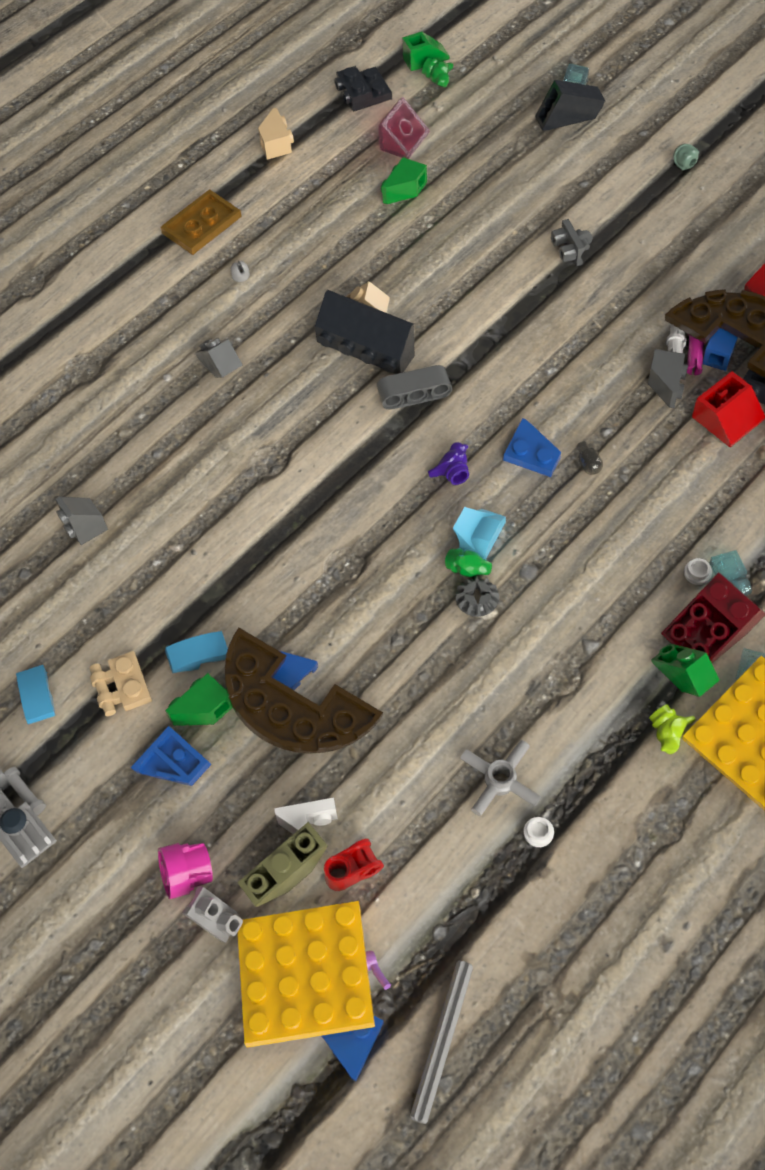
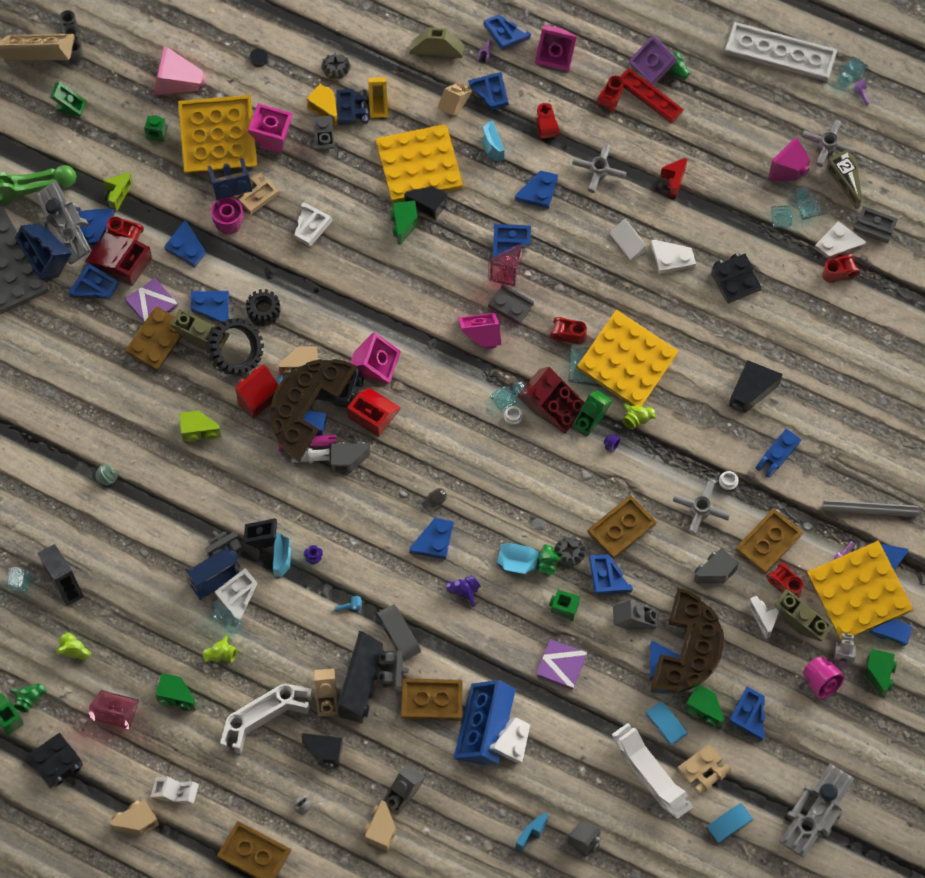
camera: 110 degrees left, 5 degrees up
none -> lime animal [56,633,91,661]
none -> white slope [150,777,199,805]
none -> lime slope [179,410,221,442]
none -> dark blue window [185,546,240,600]
none -> lime animal [203,634,238,663]
none -> clear light blue plate [212,599,242,634]
none -> white wing [214,568,258,622]
none -> white piece [220,684,313,754]
none -> black slope [244,518,277,549]
none -> medium azure slope [273,533,291,577]
none -> black slope [302,733,343,769]
none -> dark purple plate [304,545,323,564]
none -> dark azure hand [334,596,362,612]
none -> tan slope [363,800,396,852]
none -> dark grey hips [377,650,409,688]
none -> pearl gold plate [401,678,463,720]
none -> blue slope [454,680,516,766]
none -> white wing [489,717,530,763]
none -> dark azure slope [515,813,549,852]
none -> medium lavender tile [536,639,587,690]
none -> green brick [549,590,580,621]
none -> pearl gold plate [587,495,657,560]
none -> blue wing [589,554,633,595]
none -> dark purple plate [604,433,621,452]
none -> white piece [611,723,693,819]
none -> dark grey slope [613,600,658,630]
none -> dark grey slope [694,548,739,584]
none -> black slope [729,360,783,413]
none -> pearl gold plate [735,508,803,574]
none -> blue hinge [755,429,802,478]
none -> green slope [865,648,897,697]
none -> blue slope [869,619,913,646]

